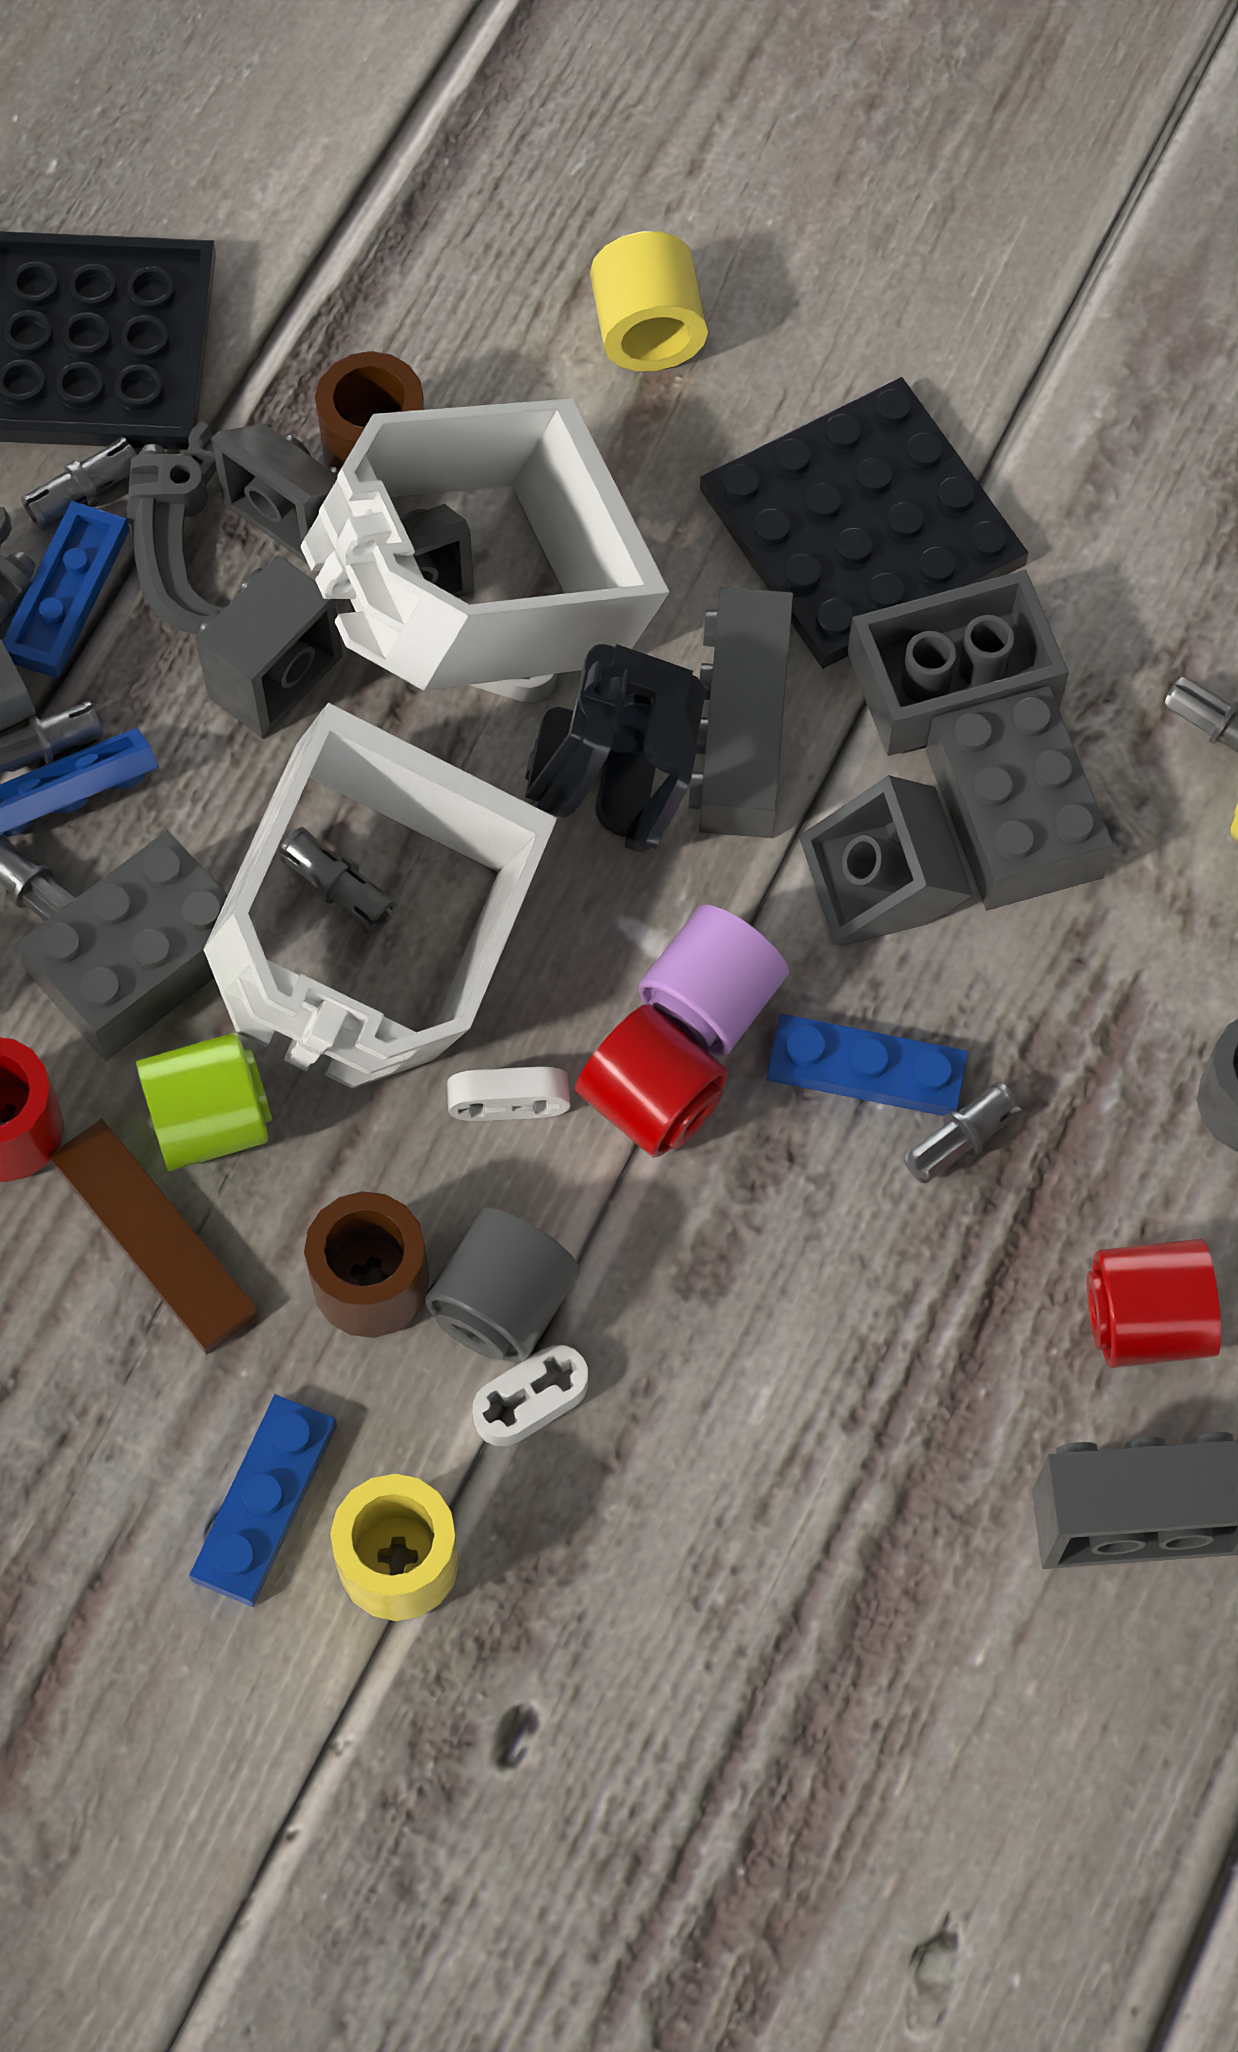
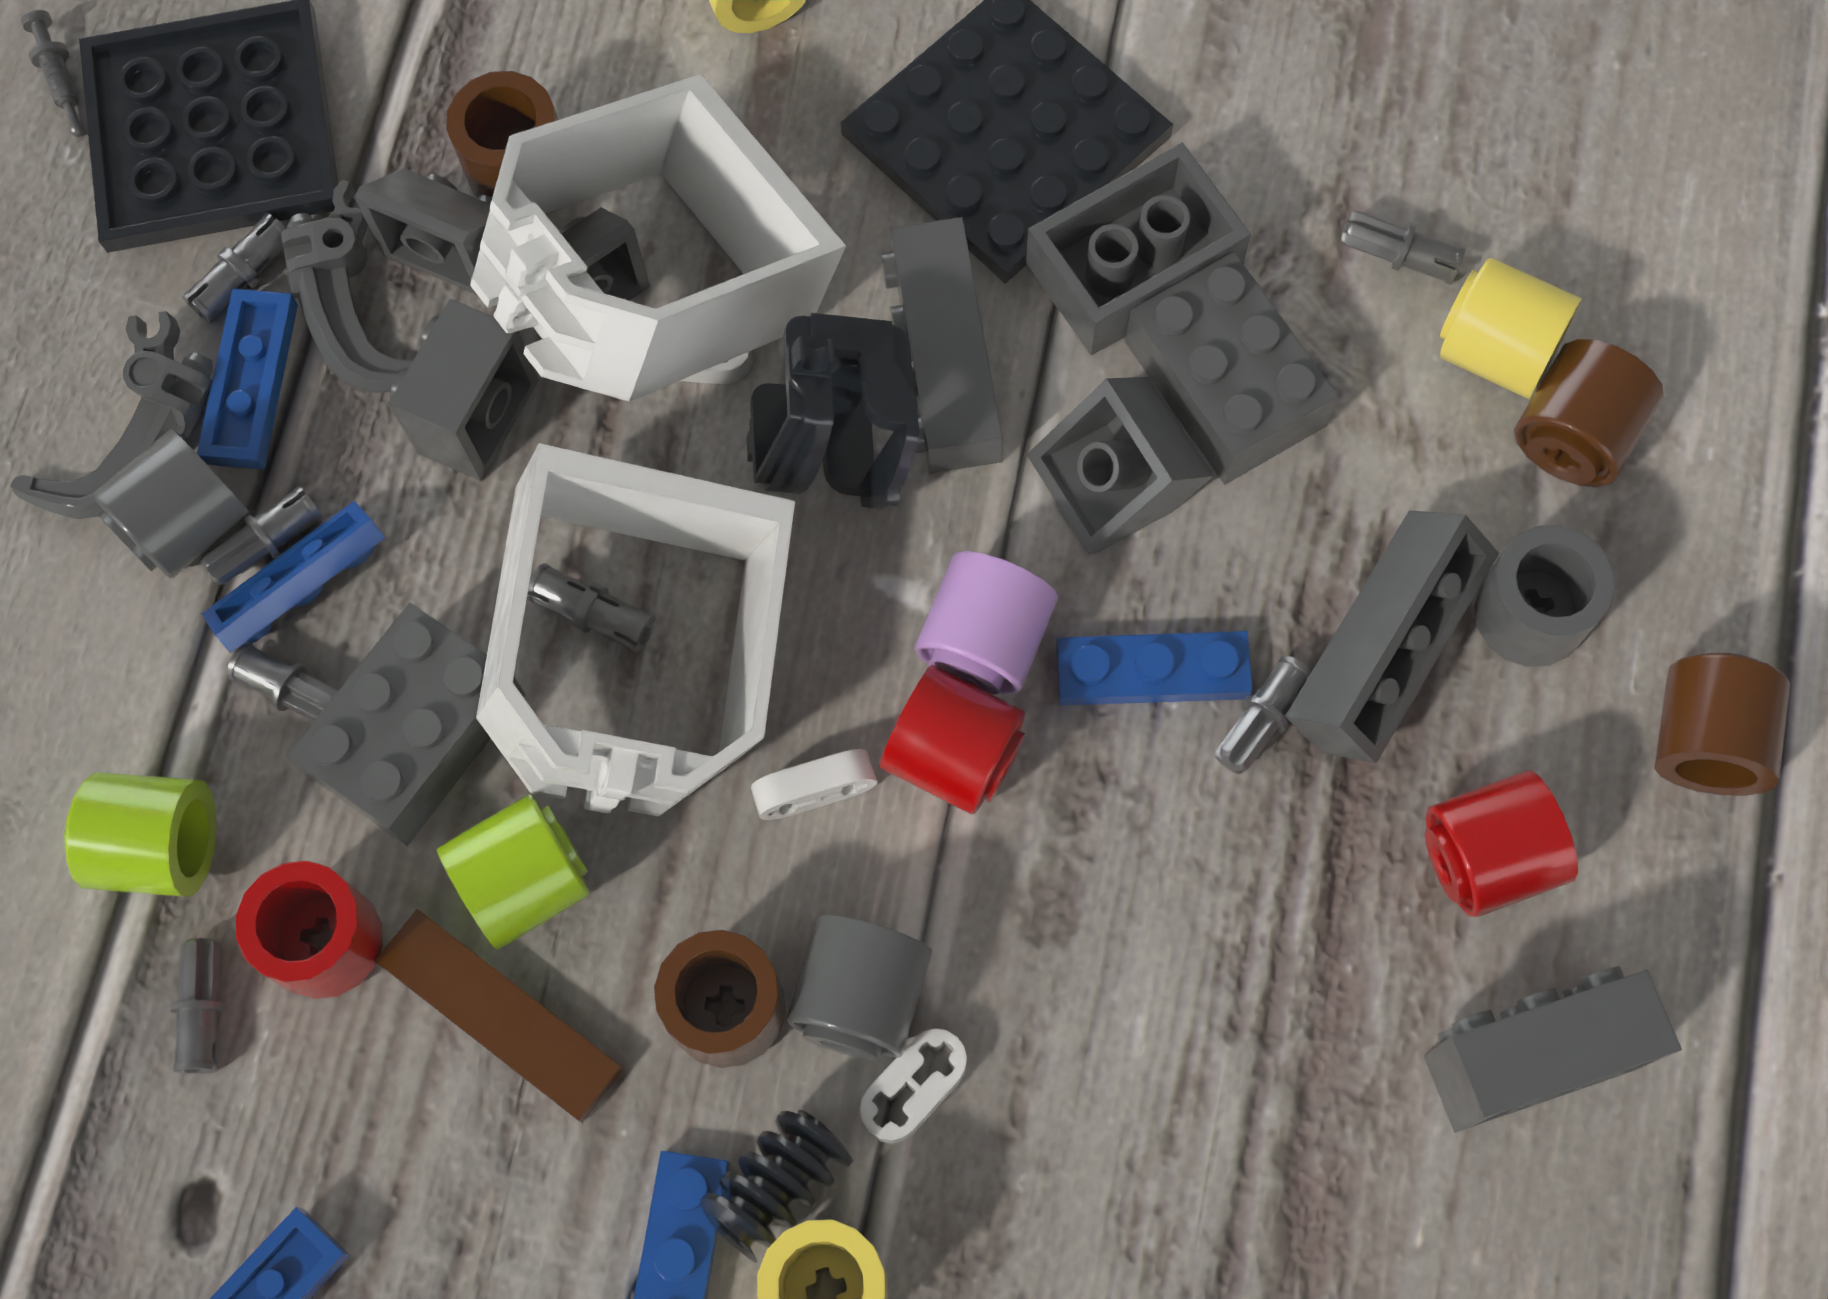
camera: 10 degrees left, 5 degrees up
none -> black piece [700,1110,853,1263]
none -> dark grey brick [1285,510,1499,764]

